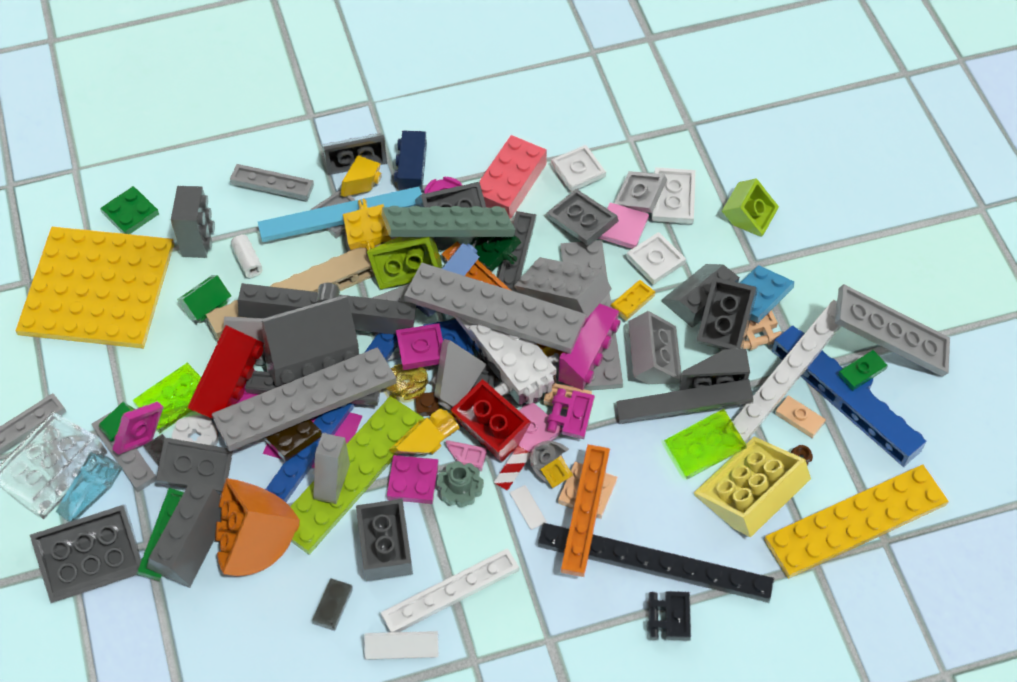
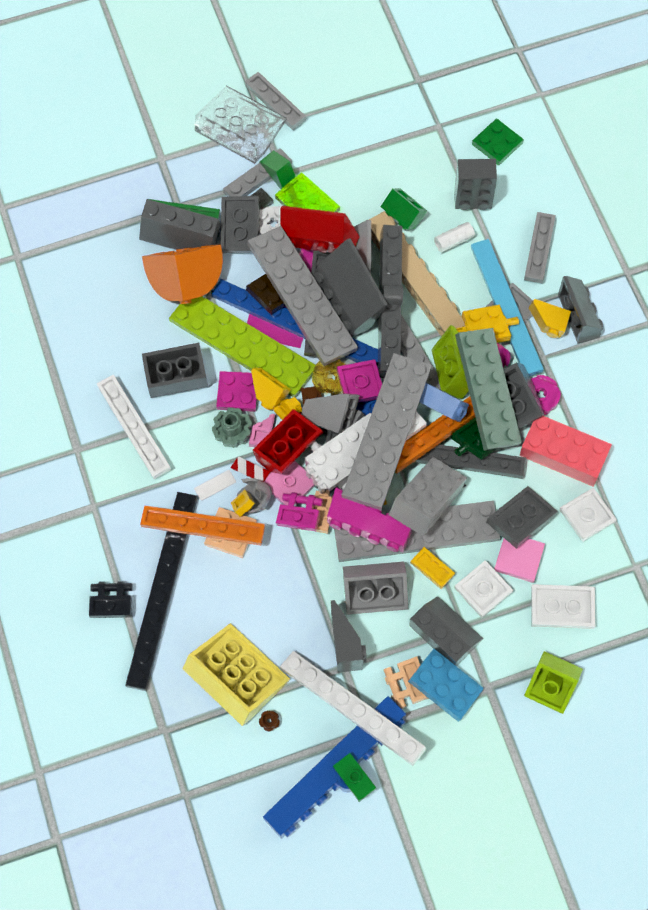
camera: 90 degrees right, 10 degrees up
yellow plate [15,226,175,349] -> none
dark grey slope [30,504,142,603] -> none
clear light blue slope [55,452,123,522] -> none
dark pink plate [112,401,163,455] -> none
clear smoke plate [312,578,353,631] -> none
light grey slope [314,433,350,504] -> none
white tile [364,631,439,659] -> none
dark blue brick [394,130,427,192] -> none
light grey plate [614,171,667,213] -> none
dark grey tile [616,379,754,424] -> none
clear neon green plate [664,409,747,480] -> none
dark grey brick [697,277,758,350] -> none
yellow plate [764,464,949,579] -> none
light nougat plate [775,395,826,439] -> none
light grey plate [835,284,950,377] -> none

